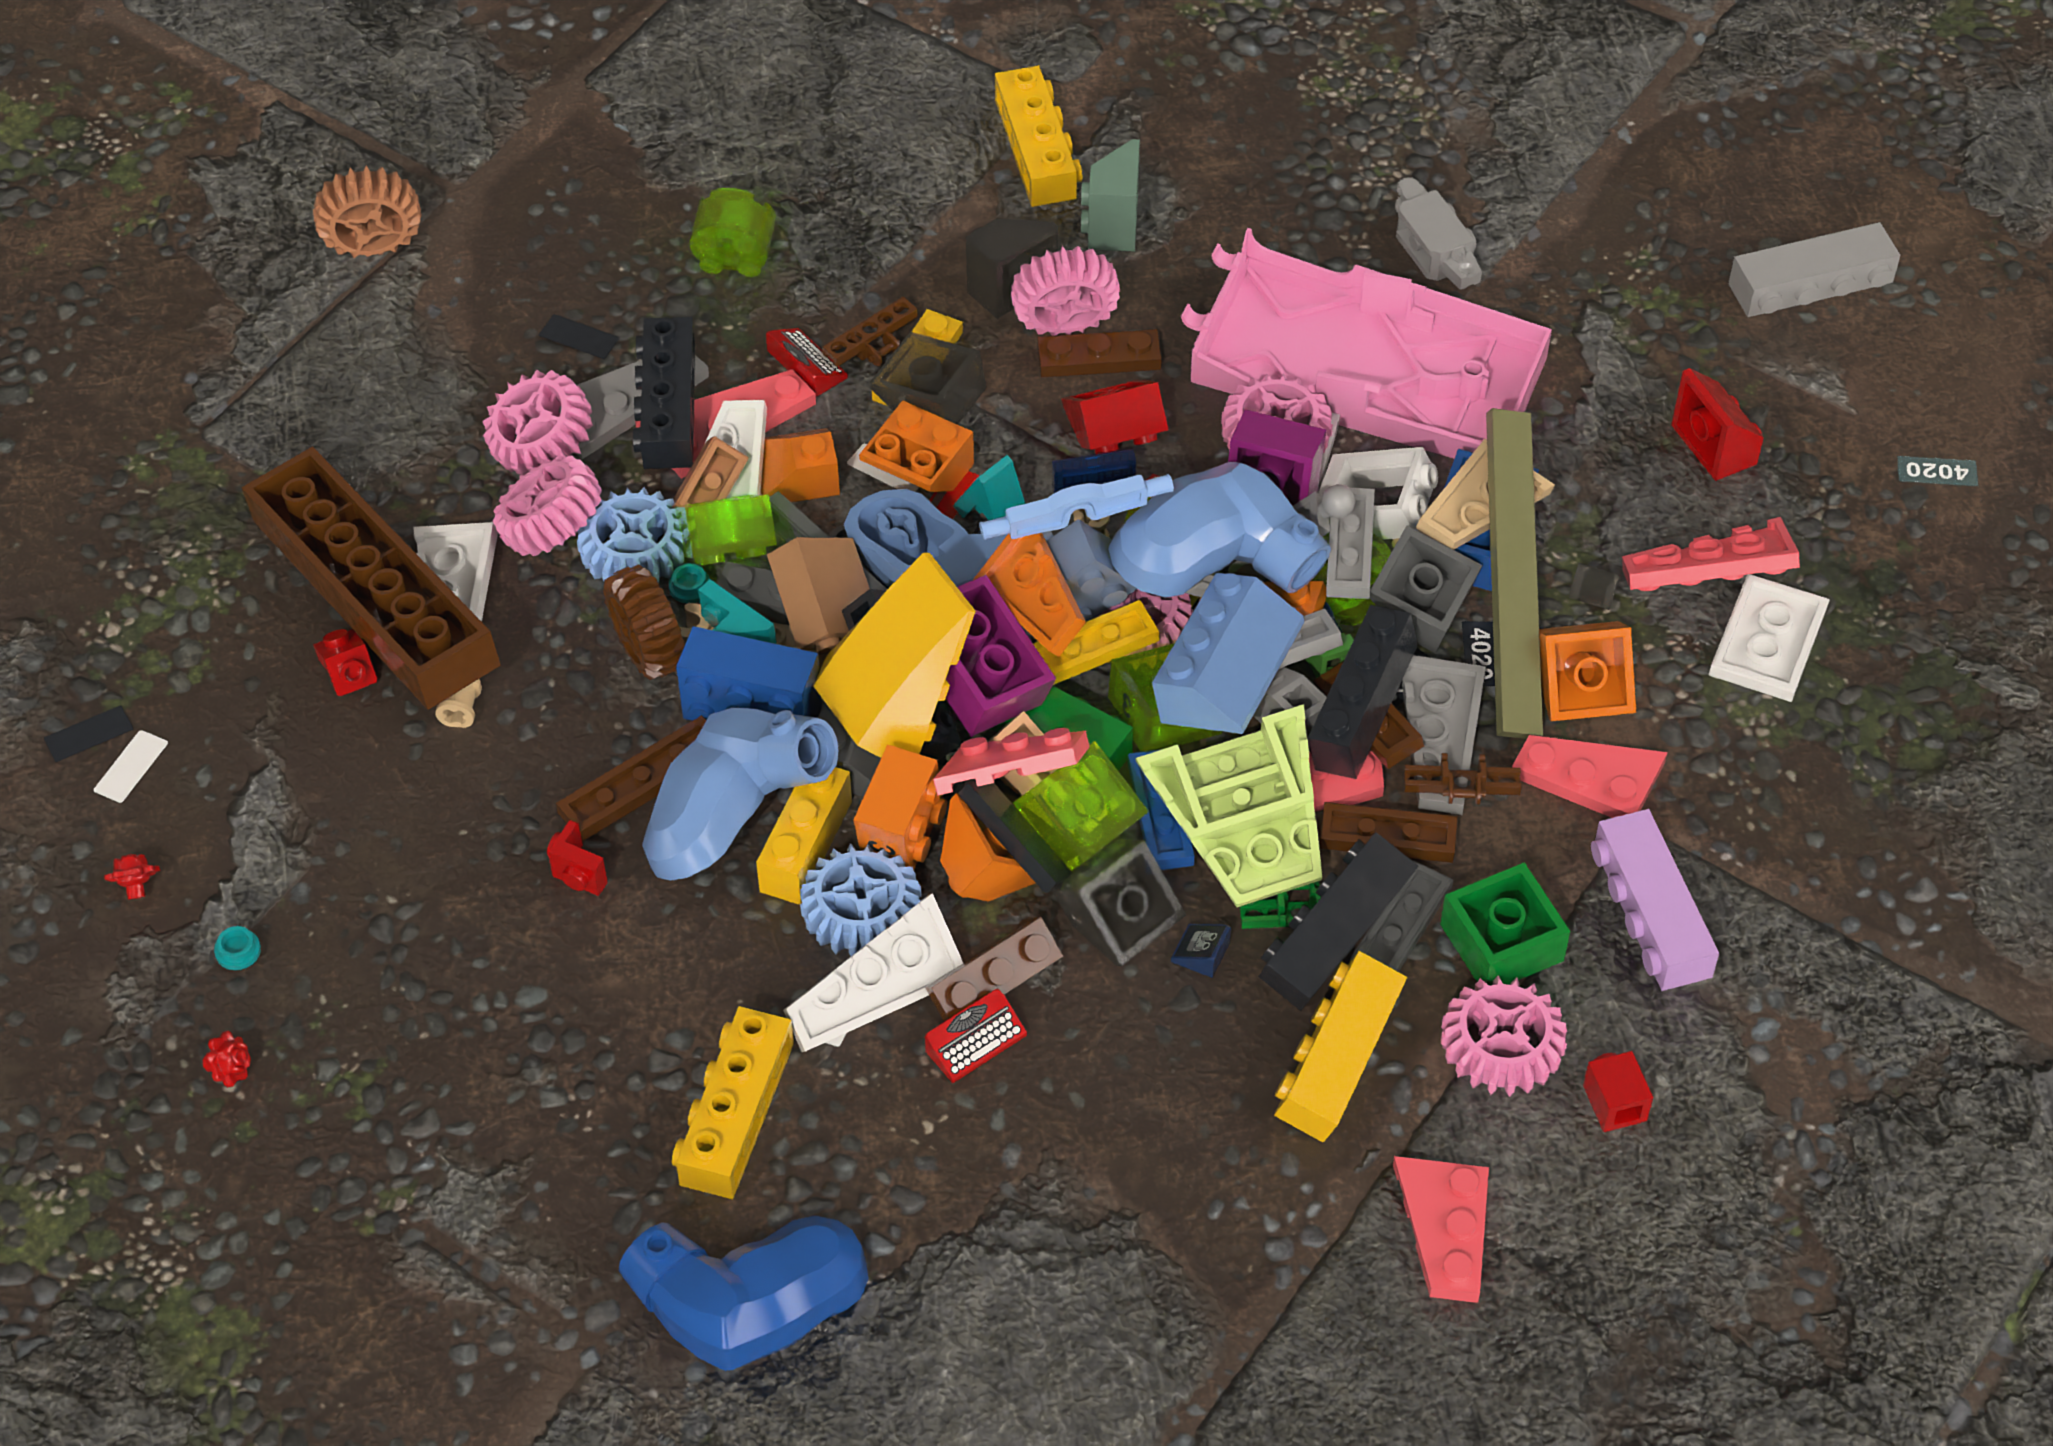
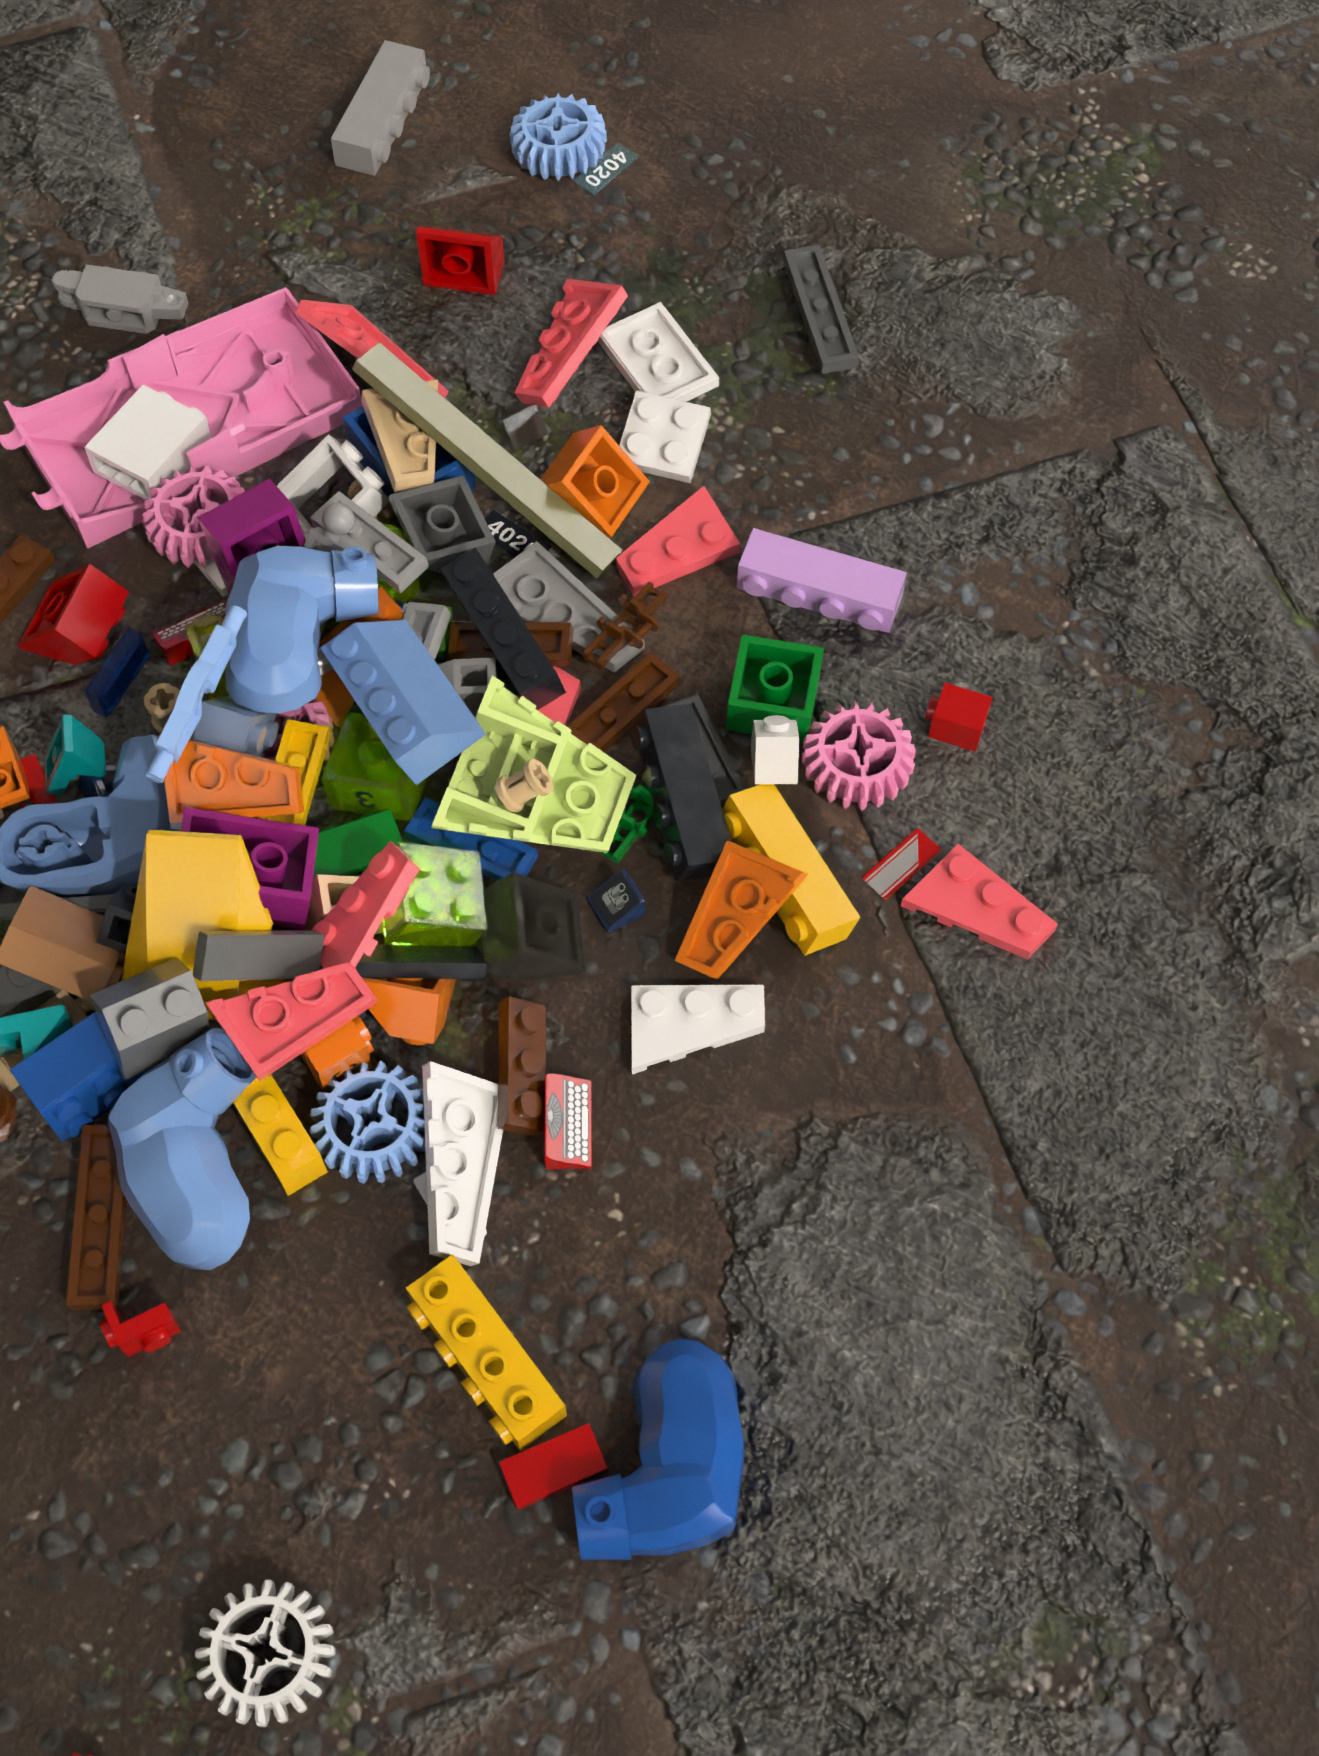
camera: 55 degrees left, 10 degrees up
none -> white brick [84,384,212,500]
none -> dark grey slope [89,957,210,1080]
none -> dark grey tile [193,930,325,981]
none -> white gear [195,1580,336,1727]
none -> coral wing [206,962,377,1082]
none -> coral wing [295,300,449,398]
none -> tan bush [495,759,553,812]
none -> red tile [499,1423,608,1511]
none -> light blue gear [510,93,607,182]
none -> white plate [619,391,711,483]
none -> white wing [631,985,765,1074]
none -> orange wing [675,840,808,979]
none -> white slope [751,715,799,784]
none -> dark grey plate [783,244,859,374]
none -> sticker [863,829,941,899]

